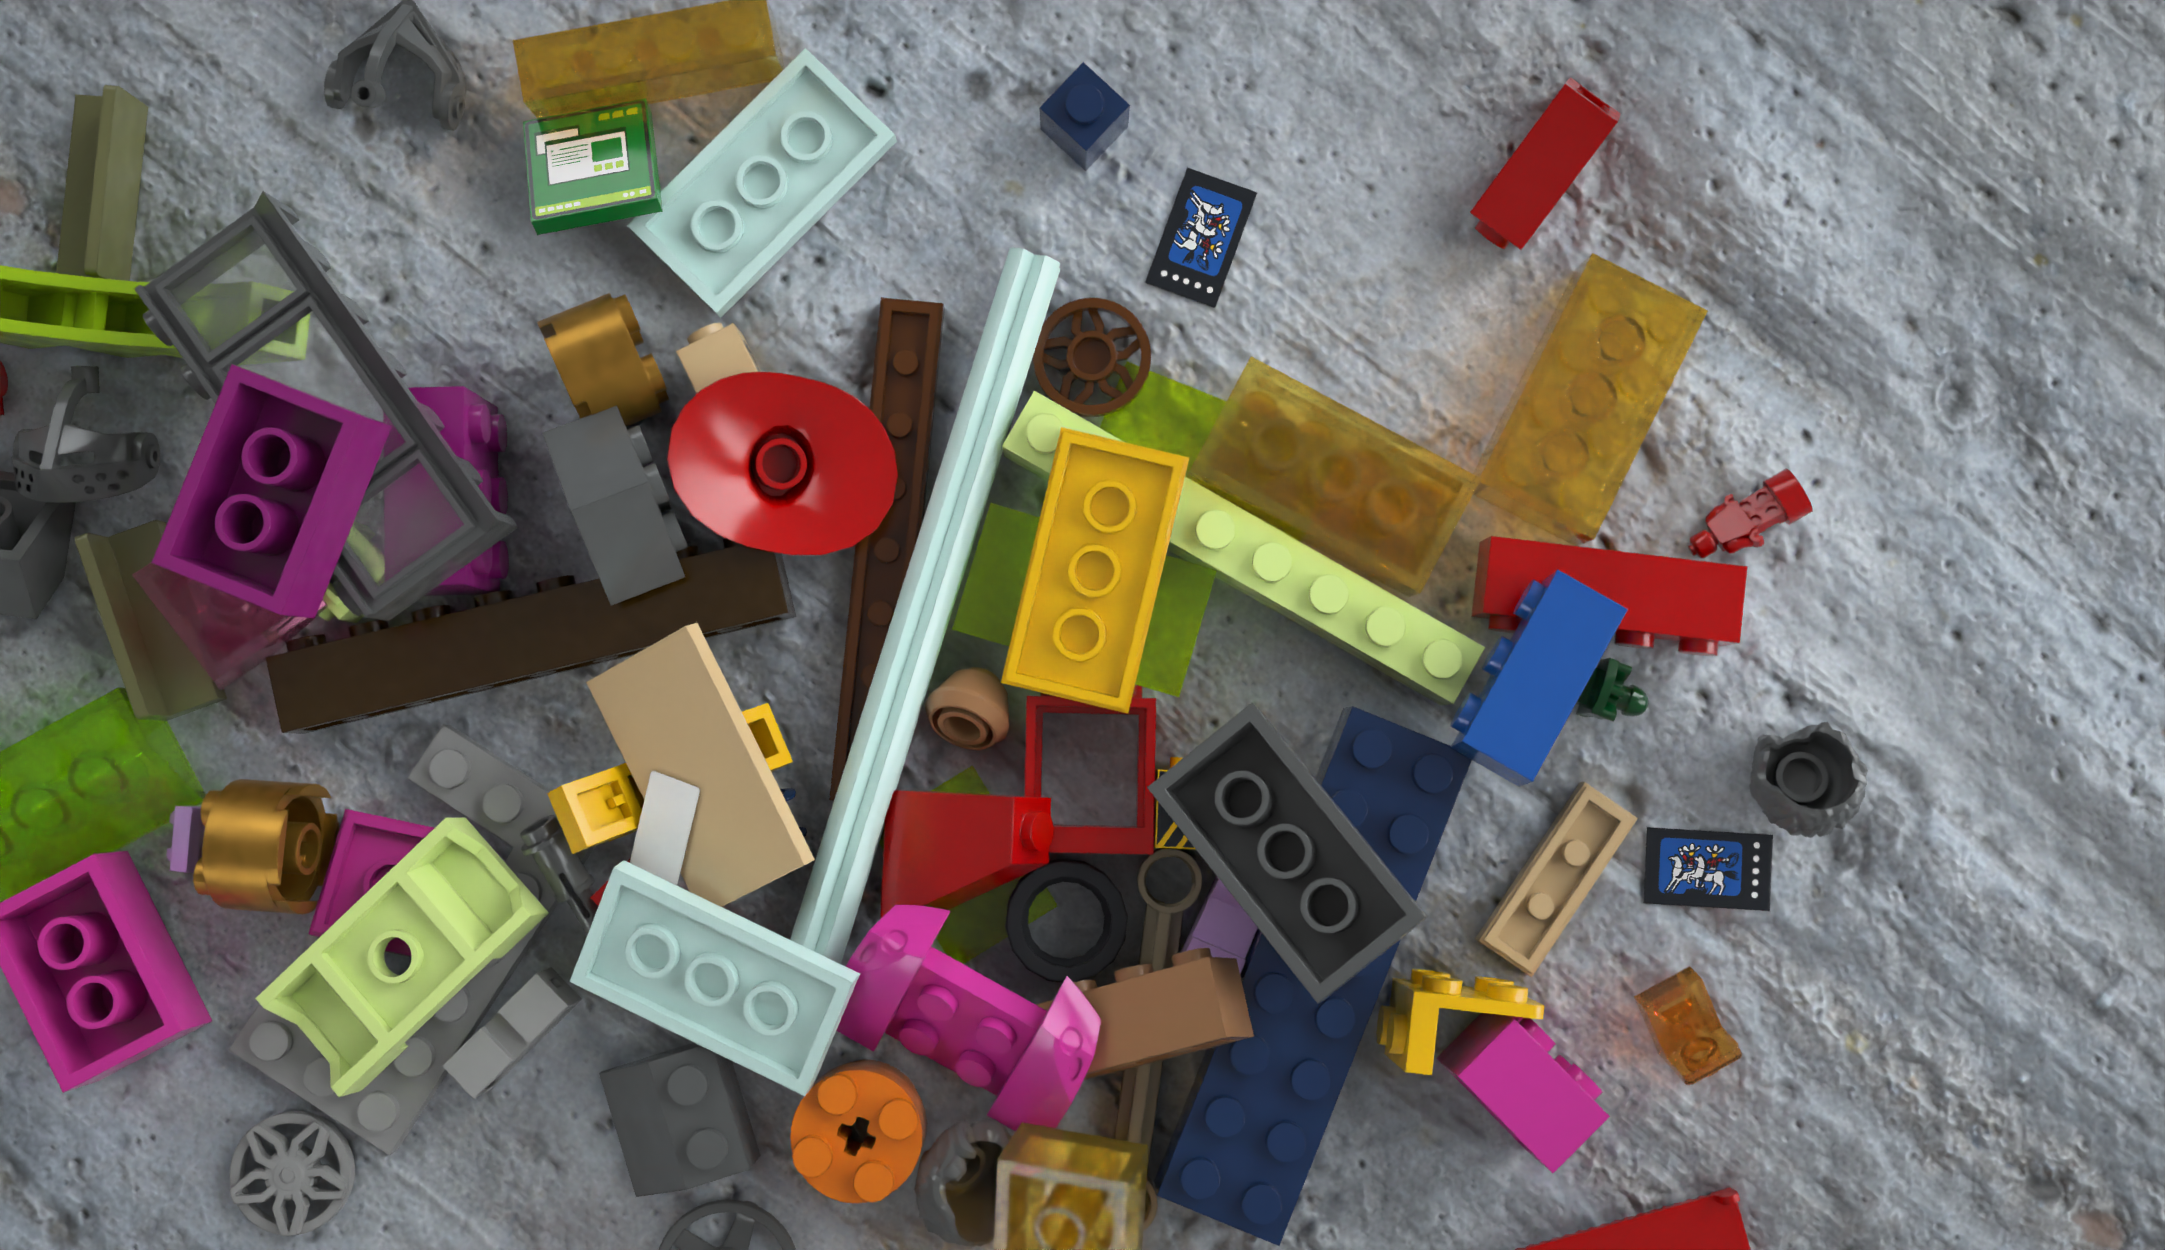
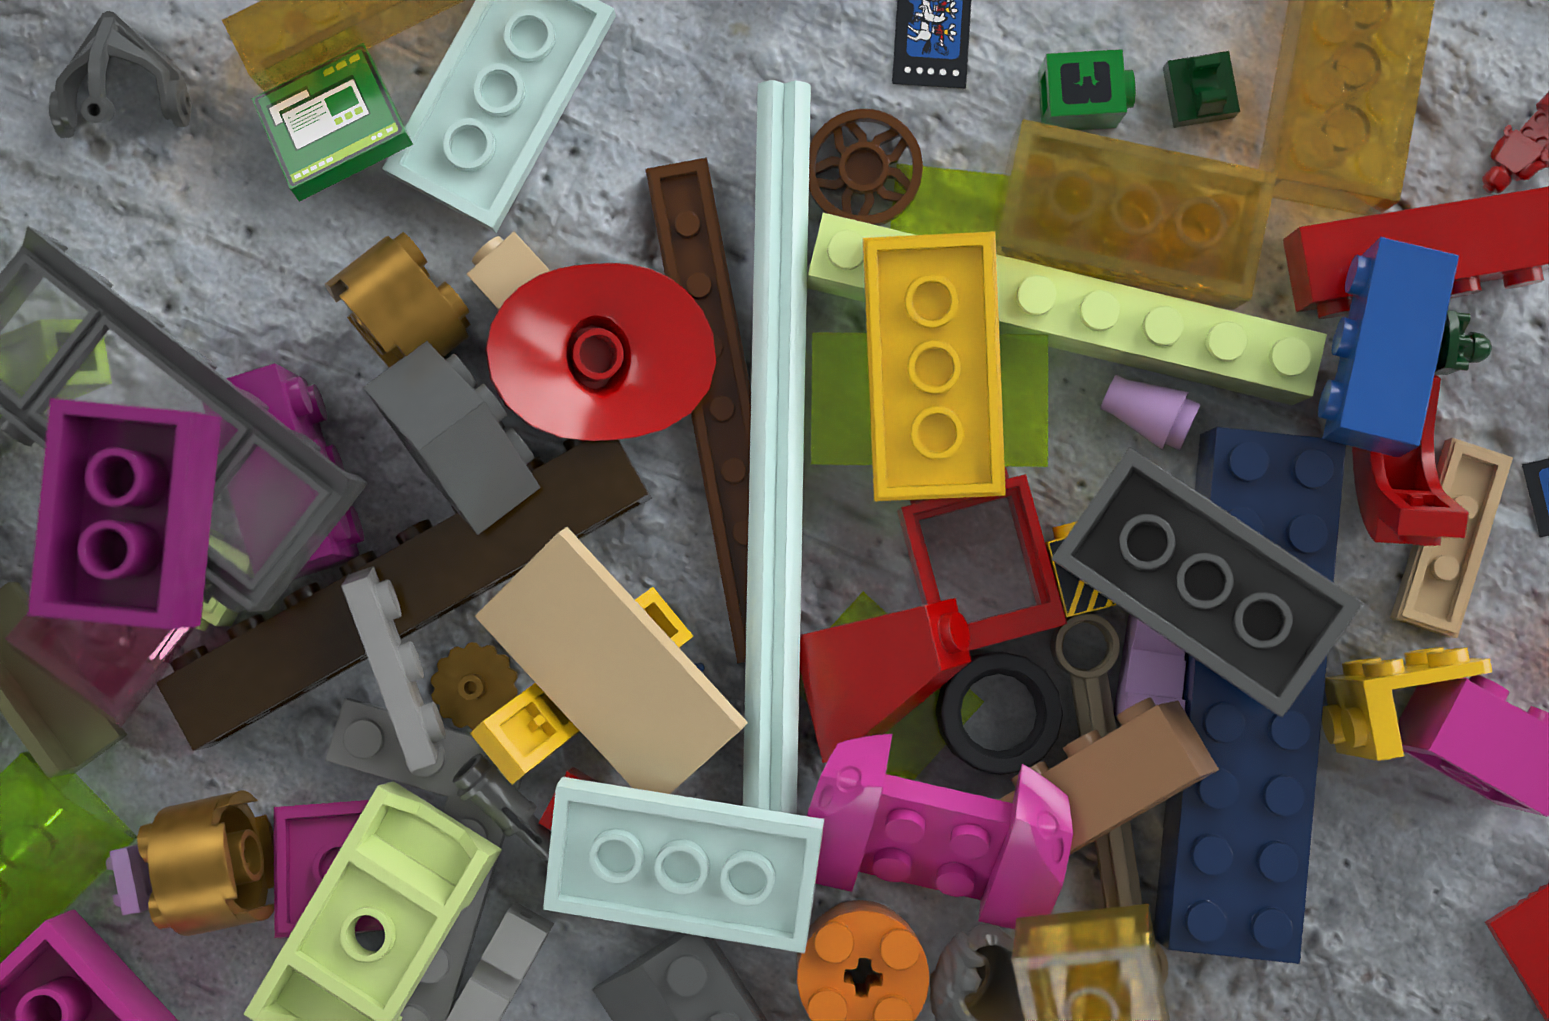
camera: 15 degrees left, 0 degrees up
white sticker [630,771,700,885] -> none
medium nougat cone [925,667,1009,750] -> none
none -> light grey plate [342,566,446,772]
none -> pearl gold piece [431,642,519,730]
none -> green brick [1038,49,1136,133]
none -> lavender cone [1100,375,1201,451]
none -> dark green tile [1163,51,1240,128]
none -> red arch [1352,374,1469,546]

